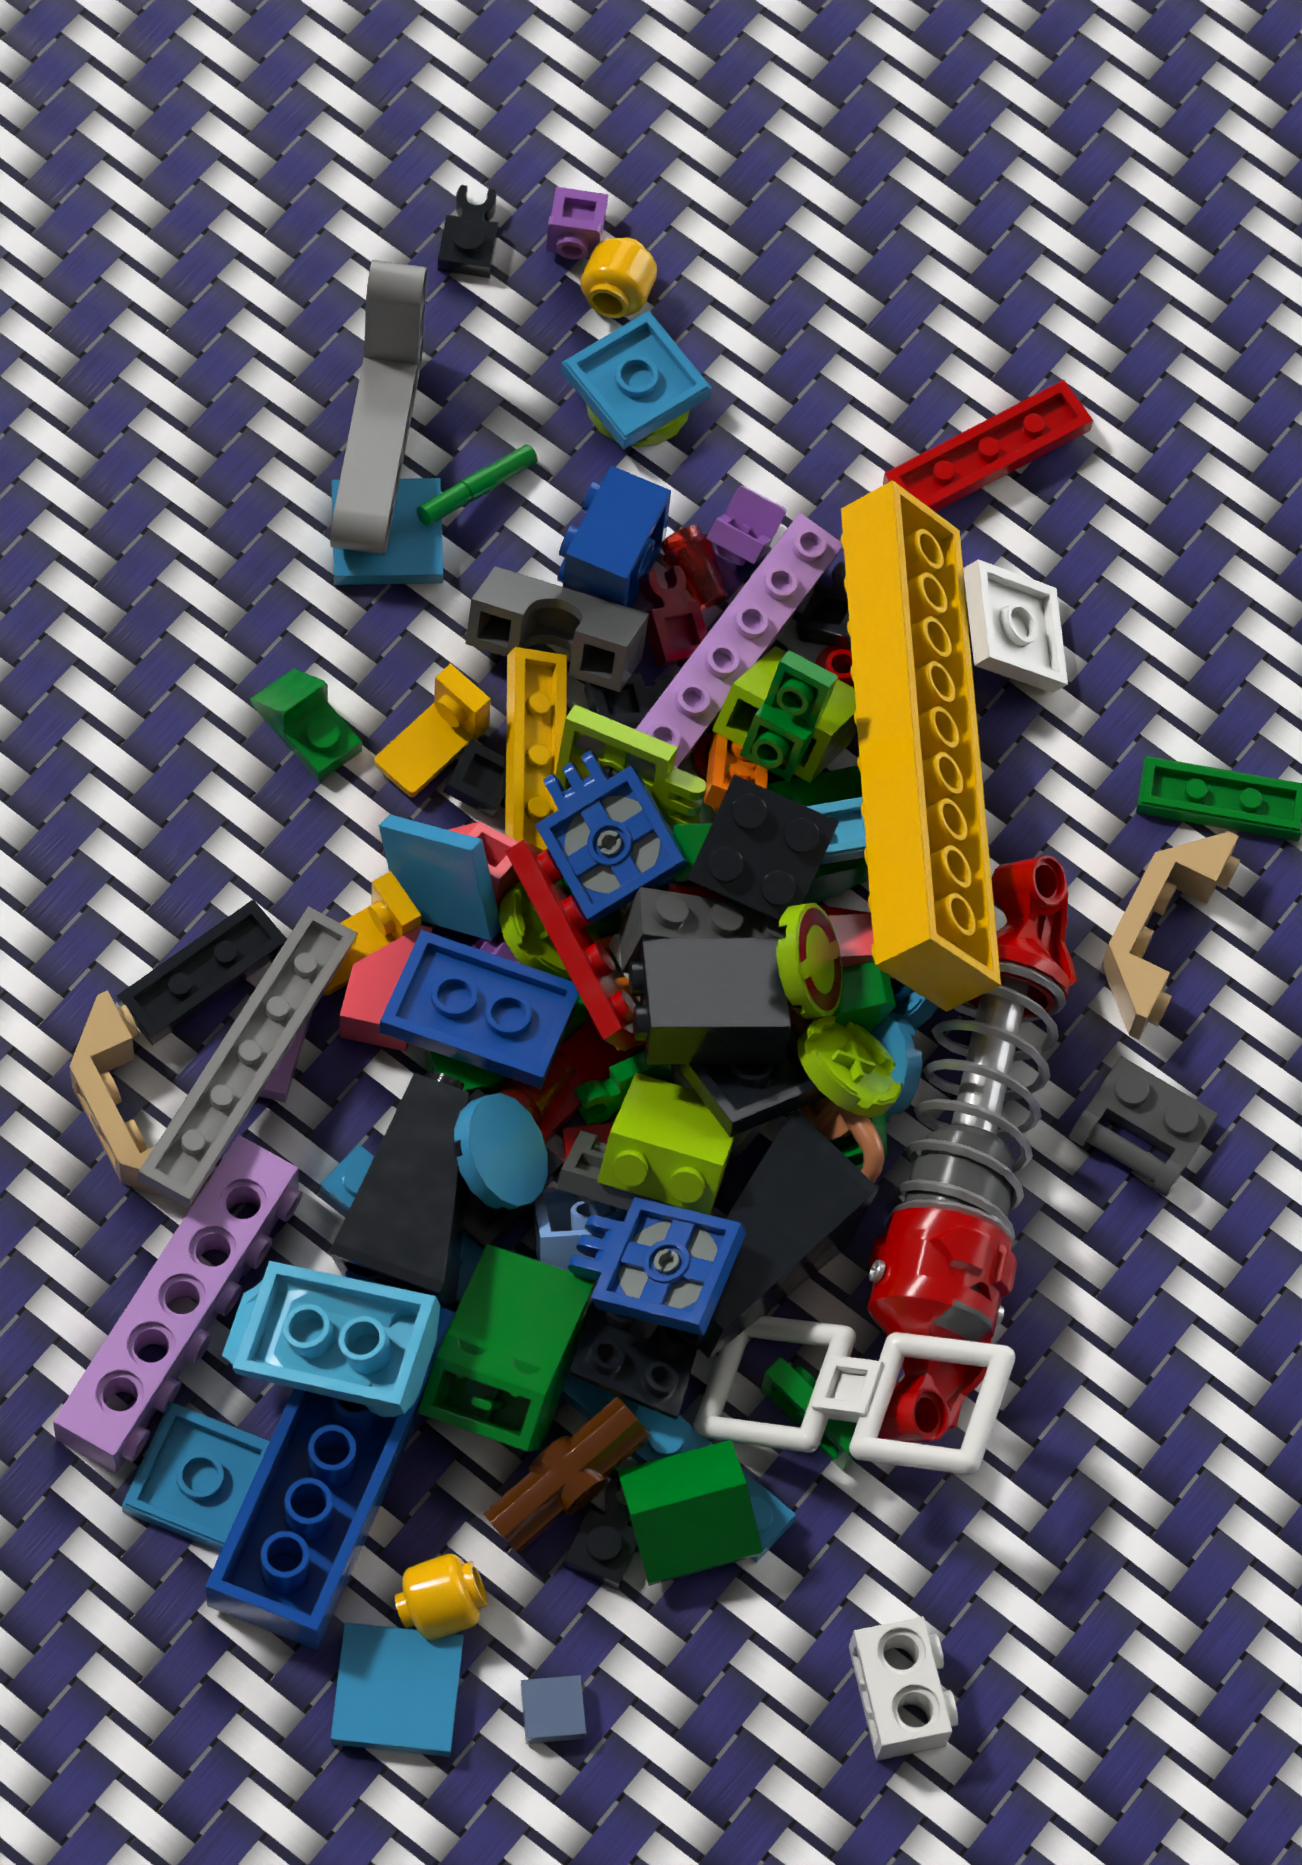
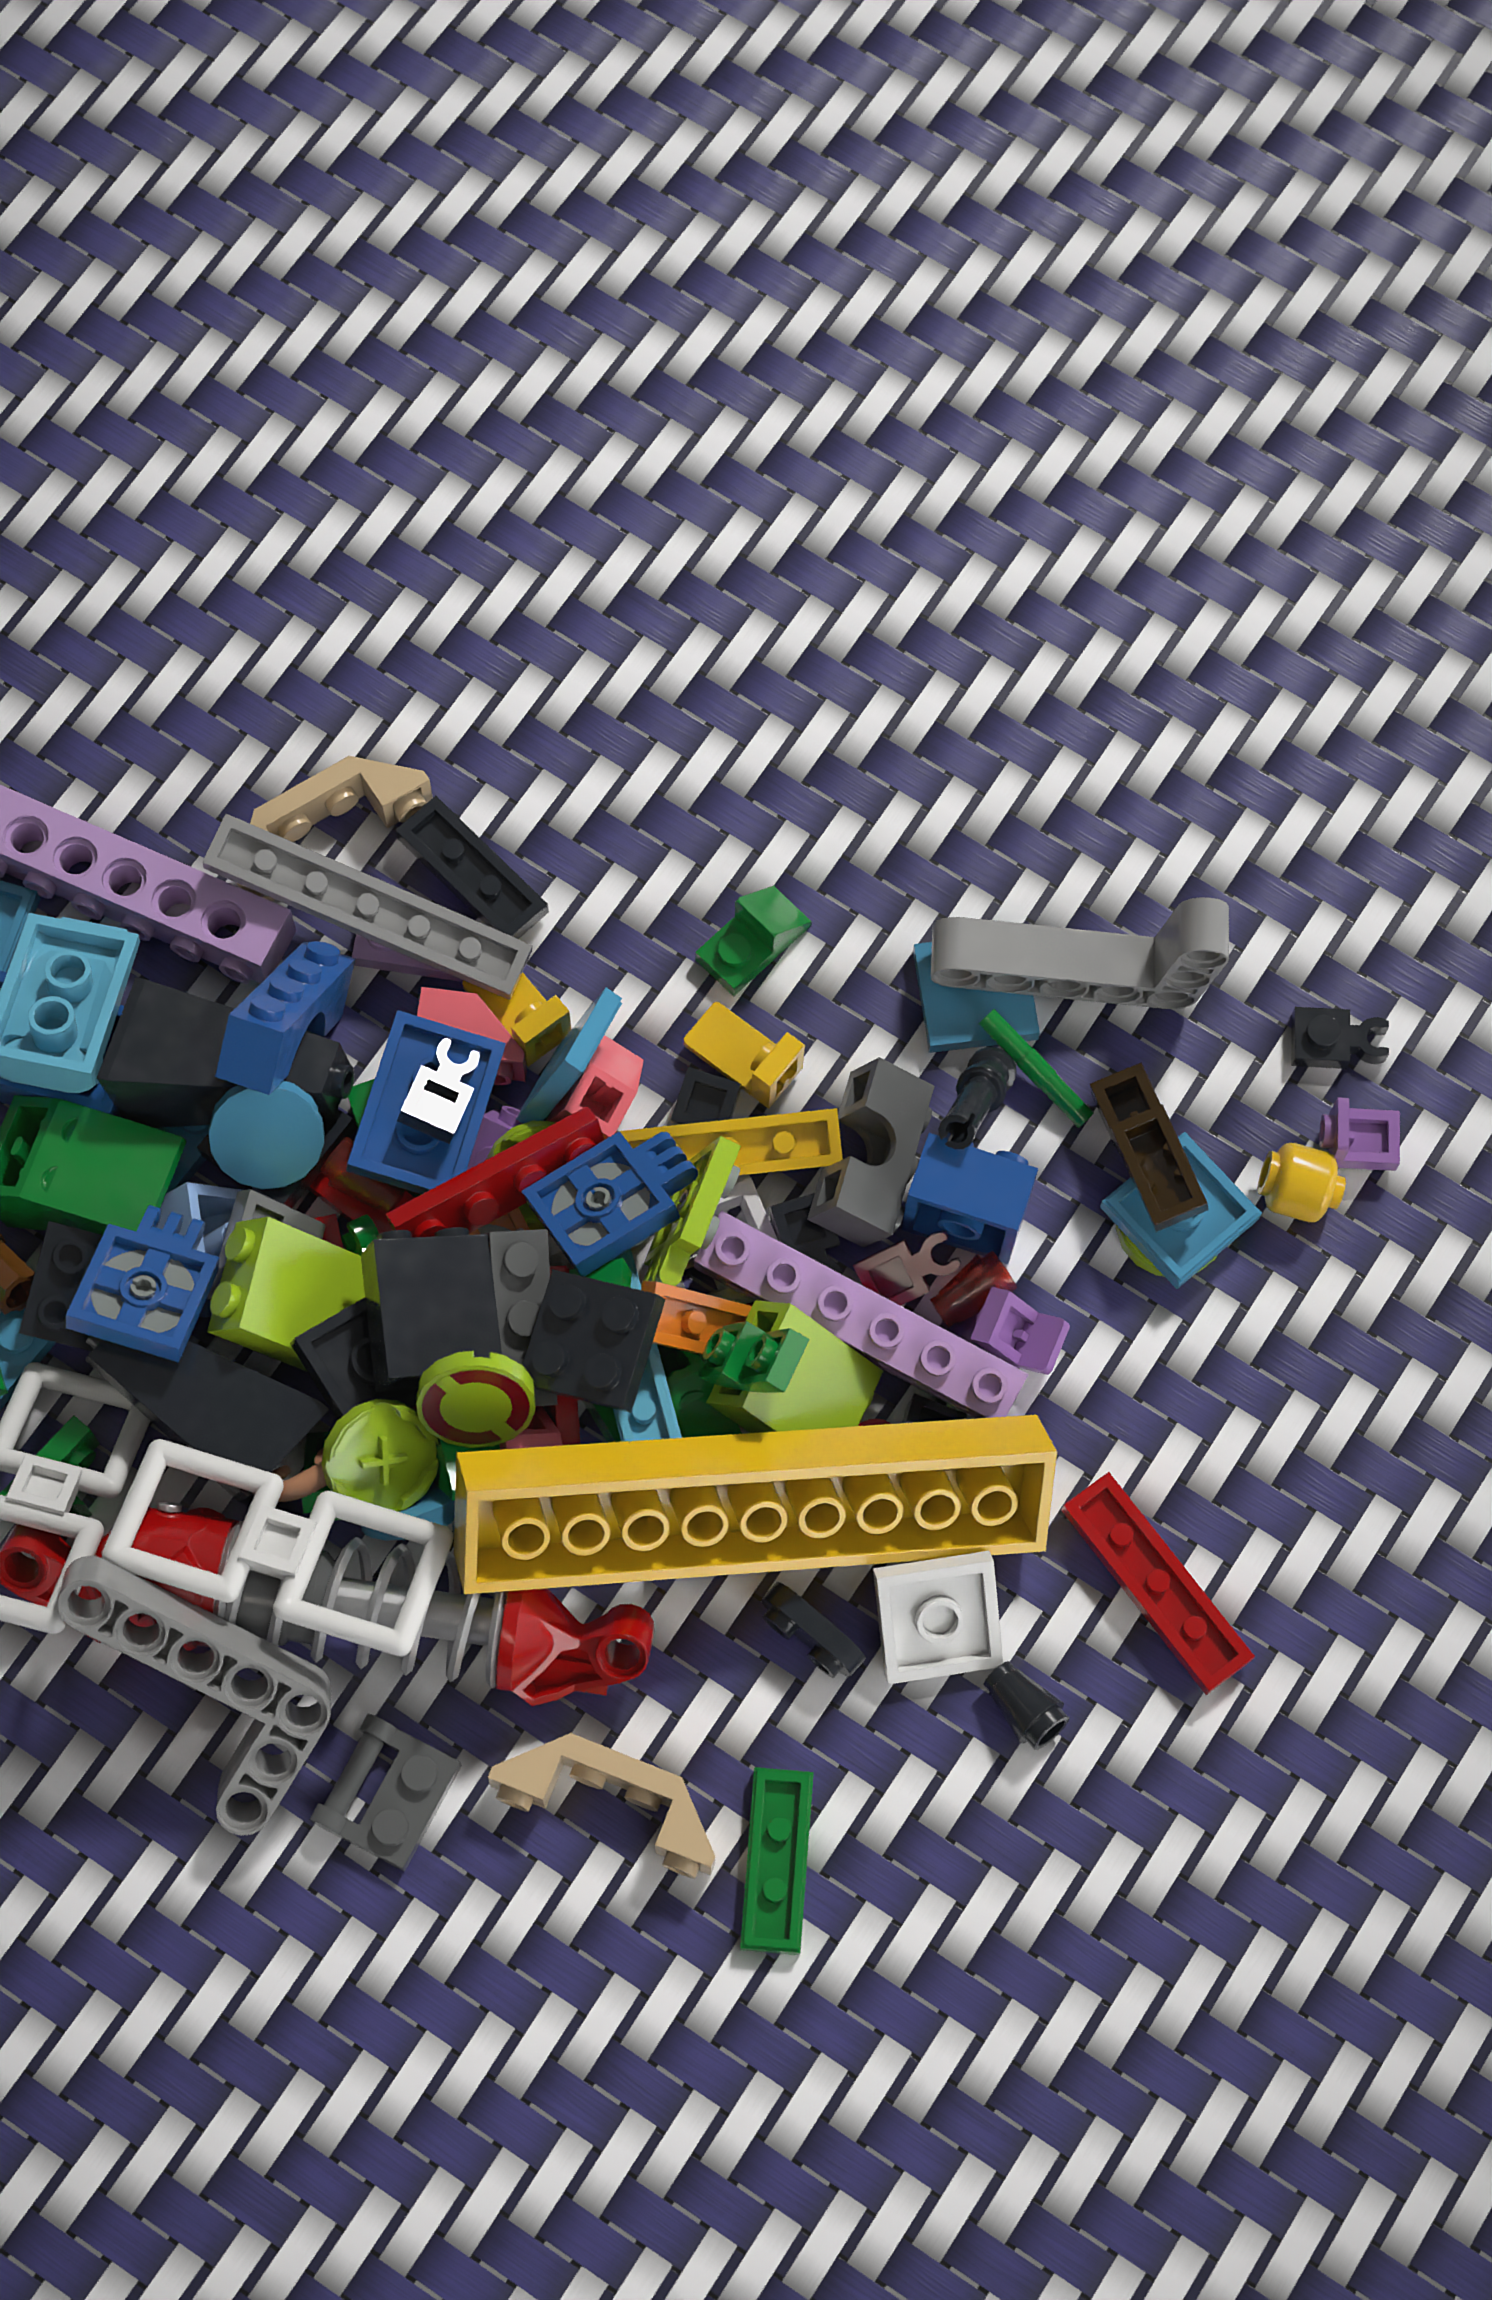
camera: 90 degrees right, 5 degrees up
none -> light grey beam [58,1556,331,1836]
none -> white bar [102,1439,453,1656]
none -> blue arch [215,941,356,1095]
none -> plate [397,1038,479,1144]
none -> black plate [761,1582,866,1678]
none -> black pin [938,1047,1017,1149]
none -> black cone [983,1661,1069,1750]
none -> dark brown slope [1090,1062,1209,1232]

